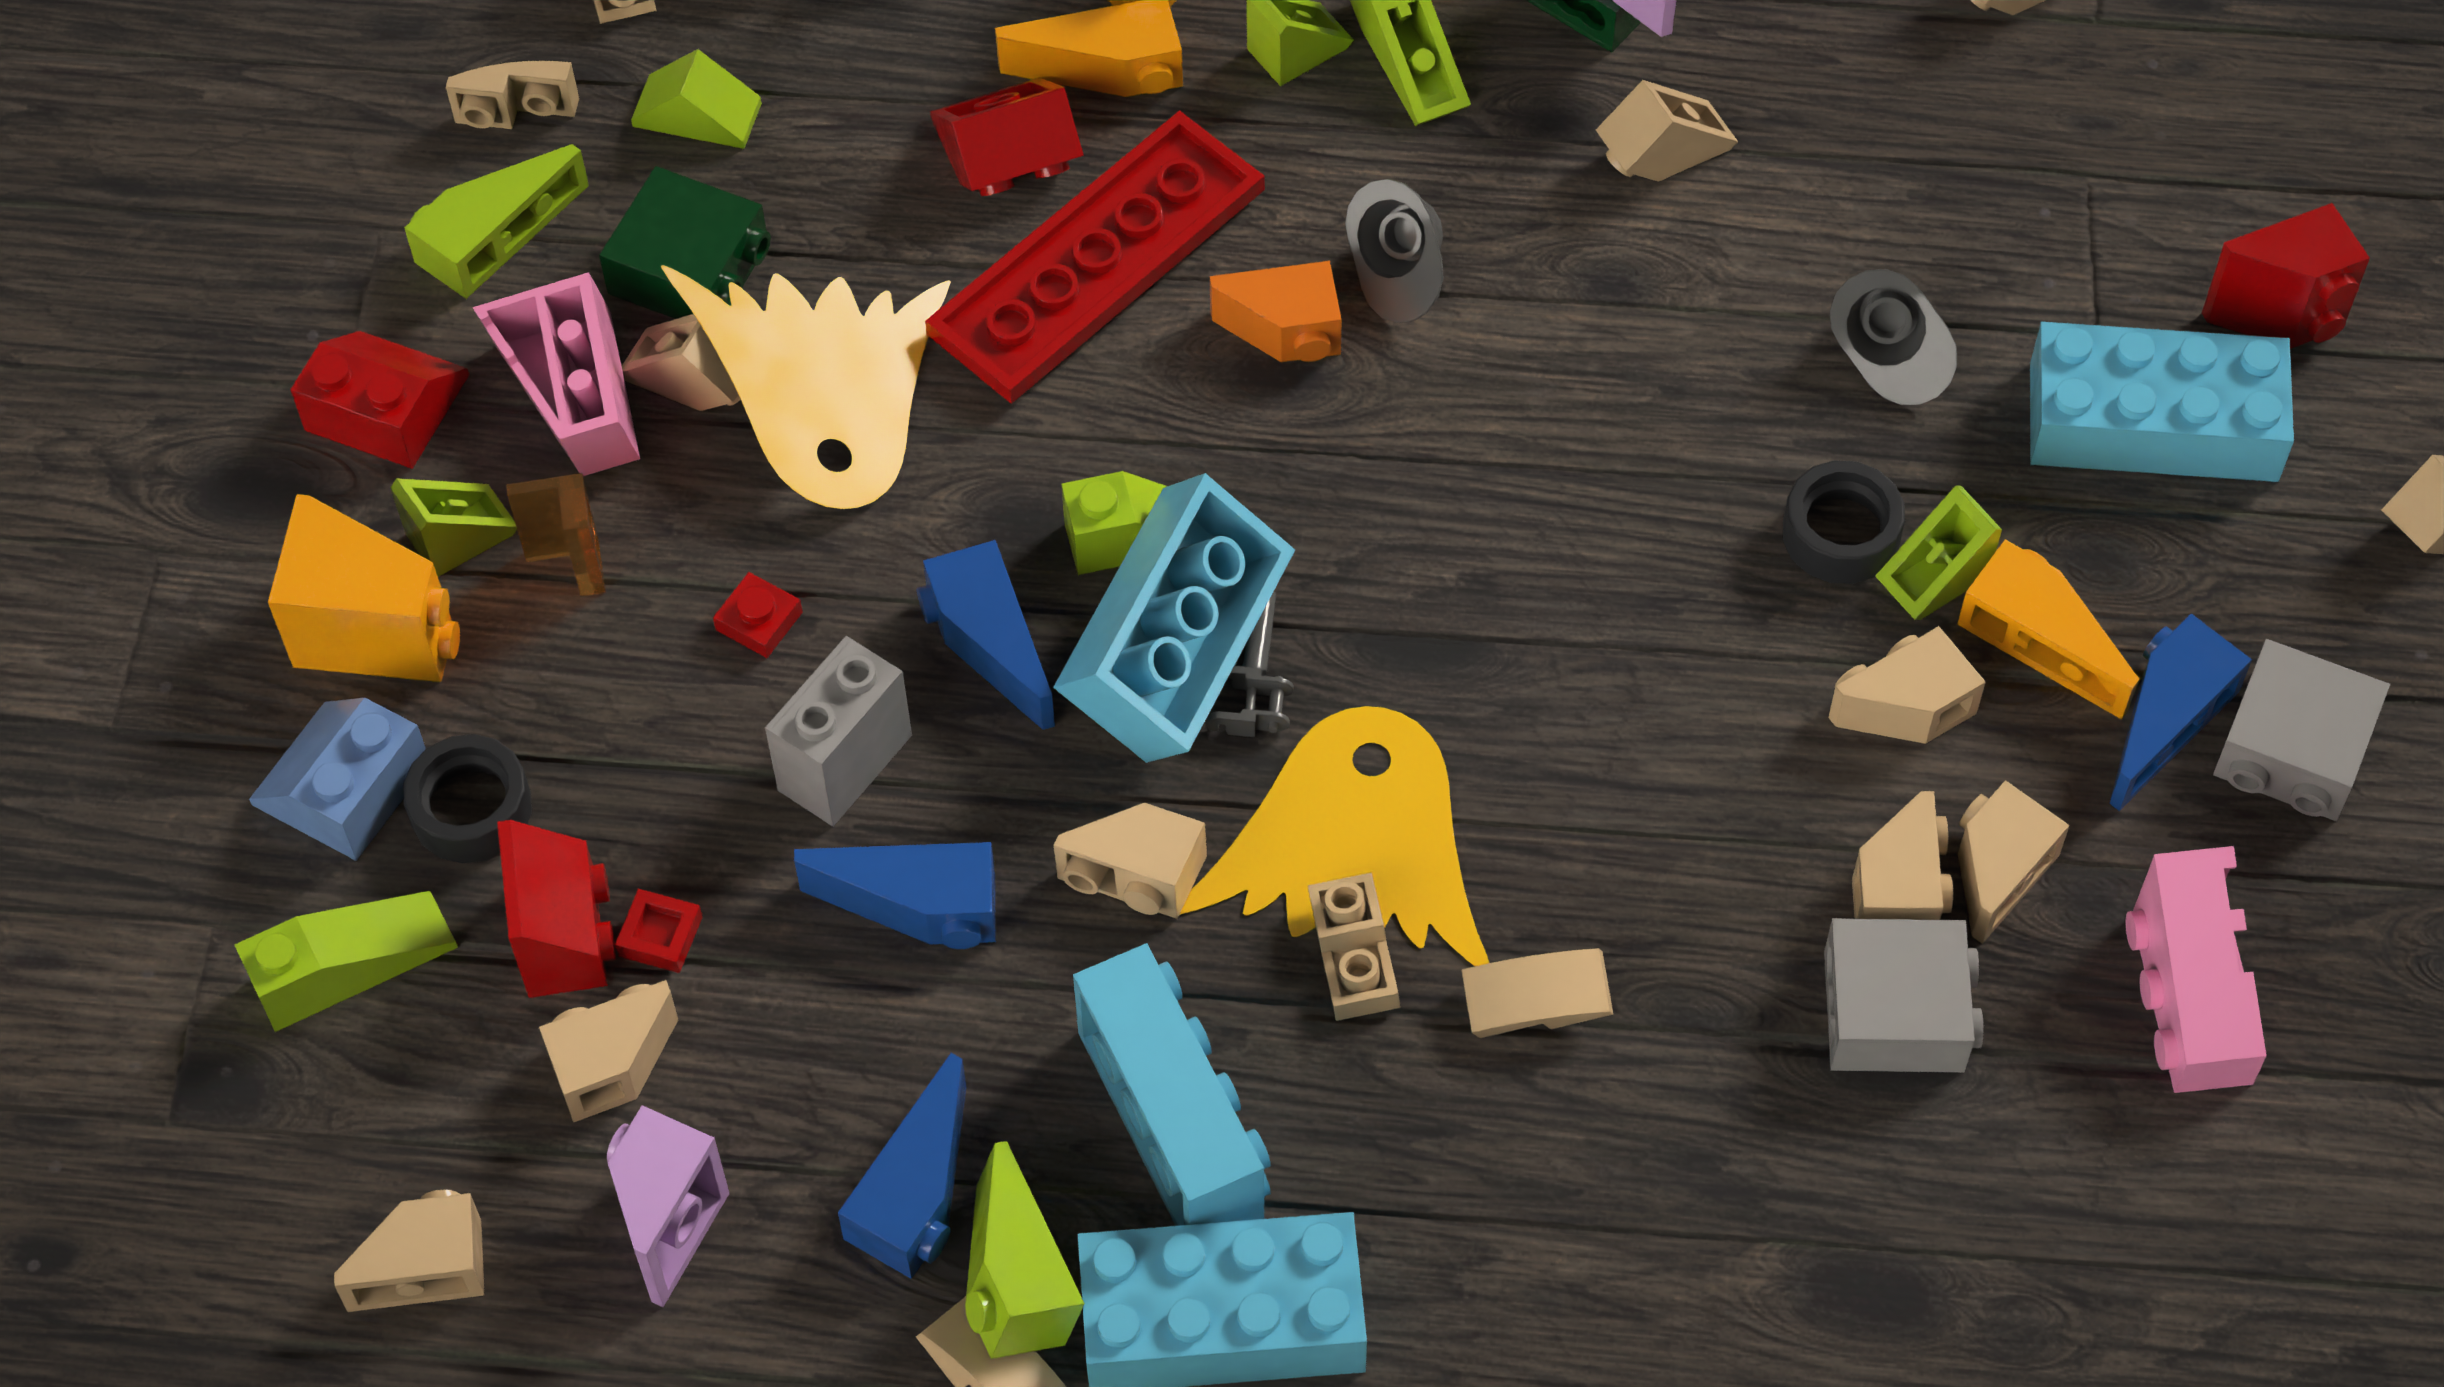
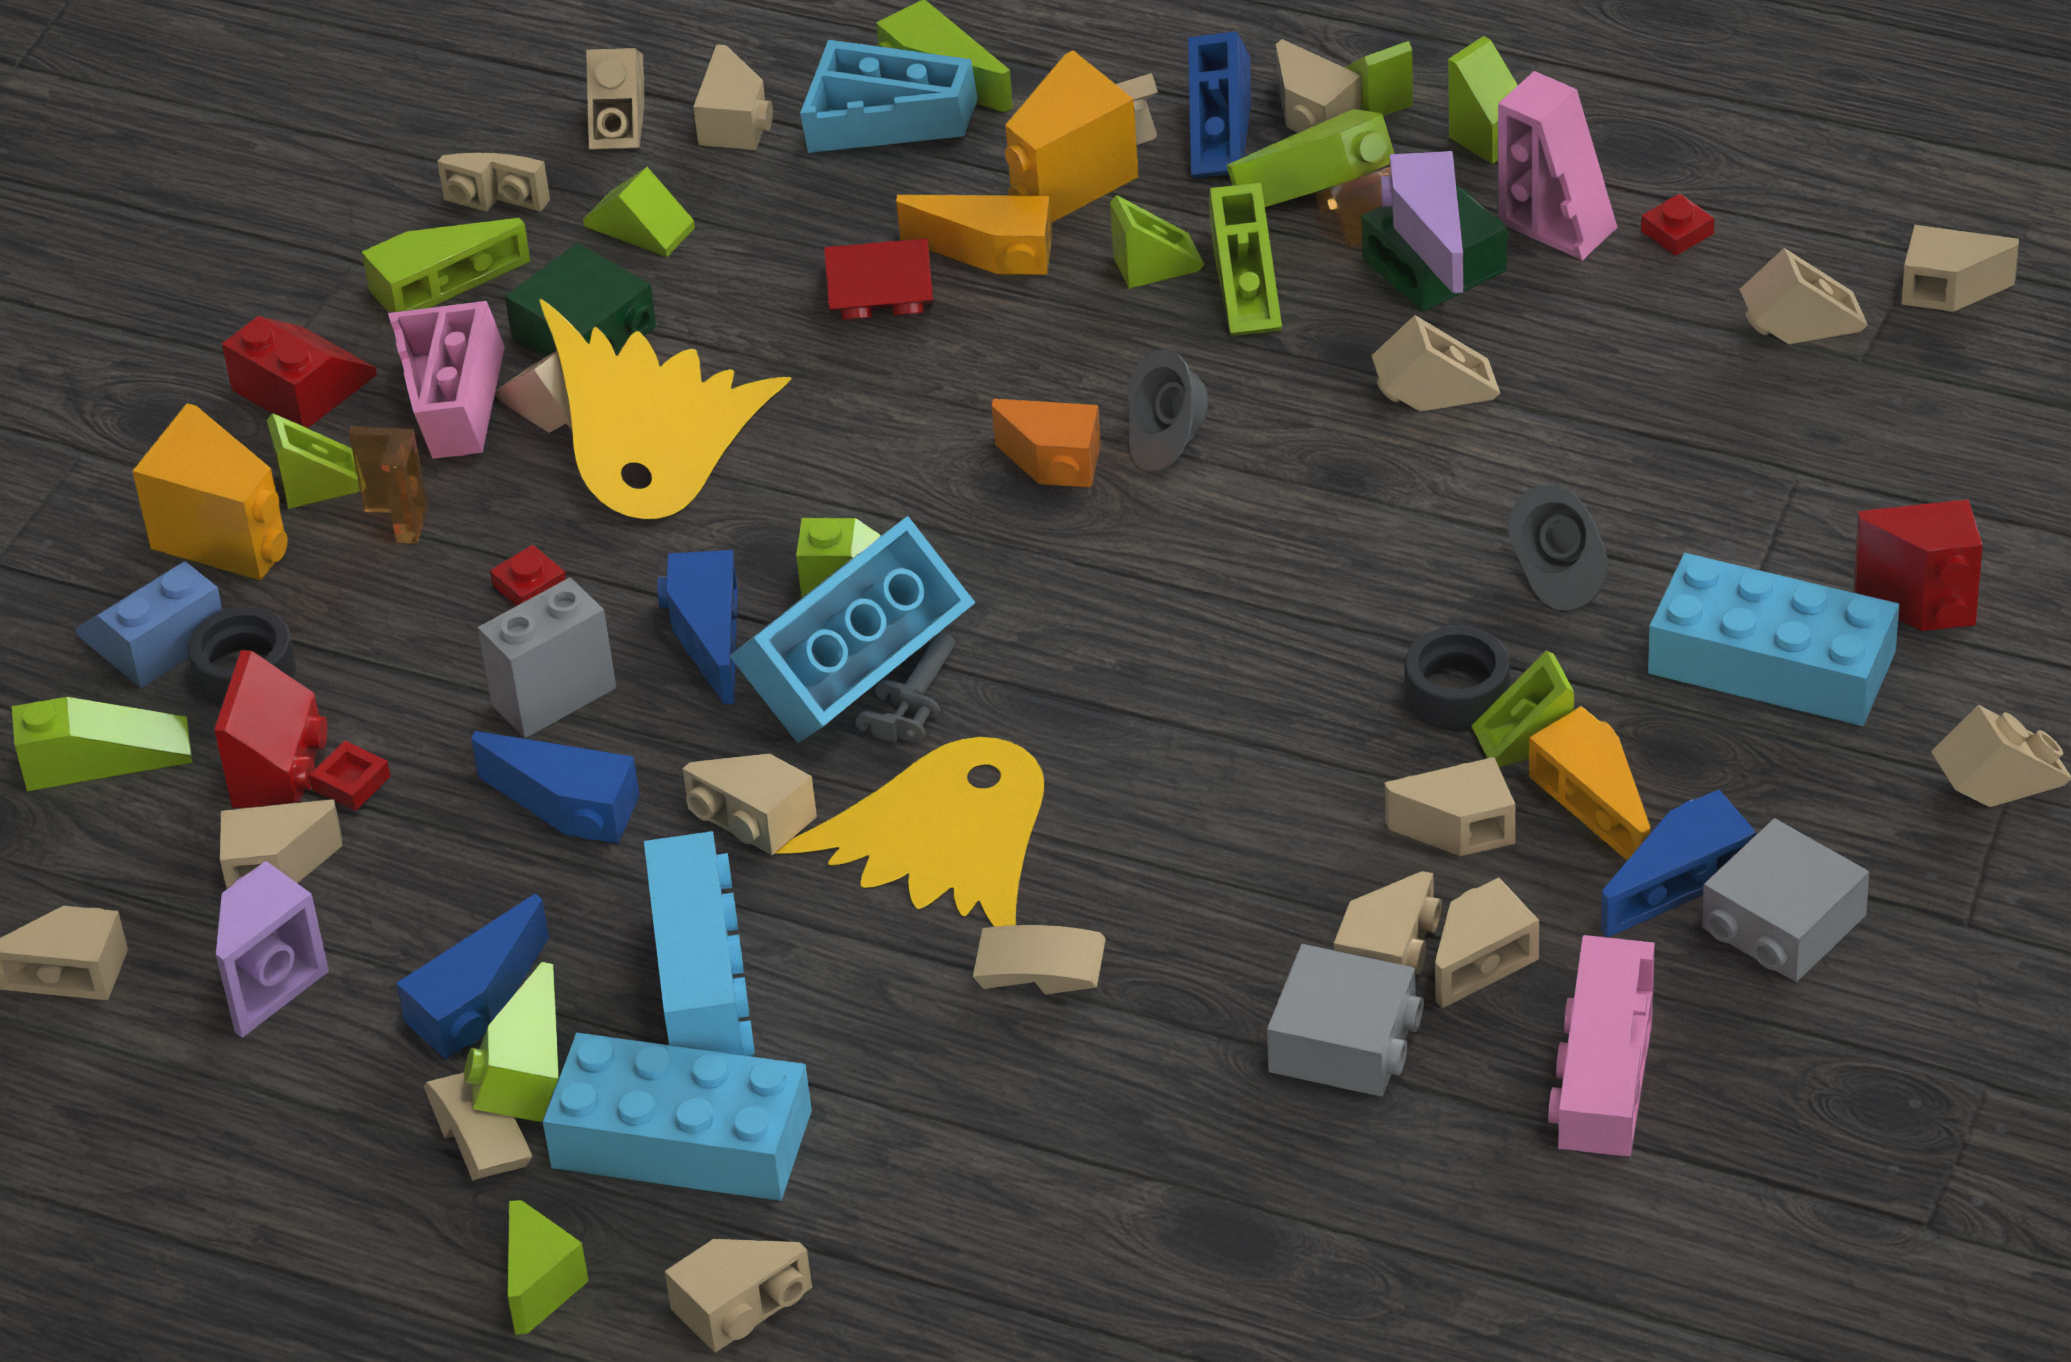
camera: 20 degrees right, 15 degrees down
red plate [925,110,1265,404] -> none
tan slope [1307,872,1401,1021] -> none

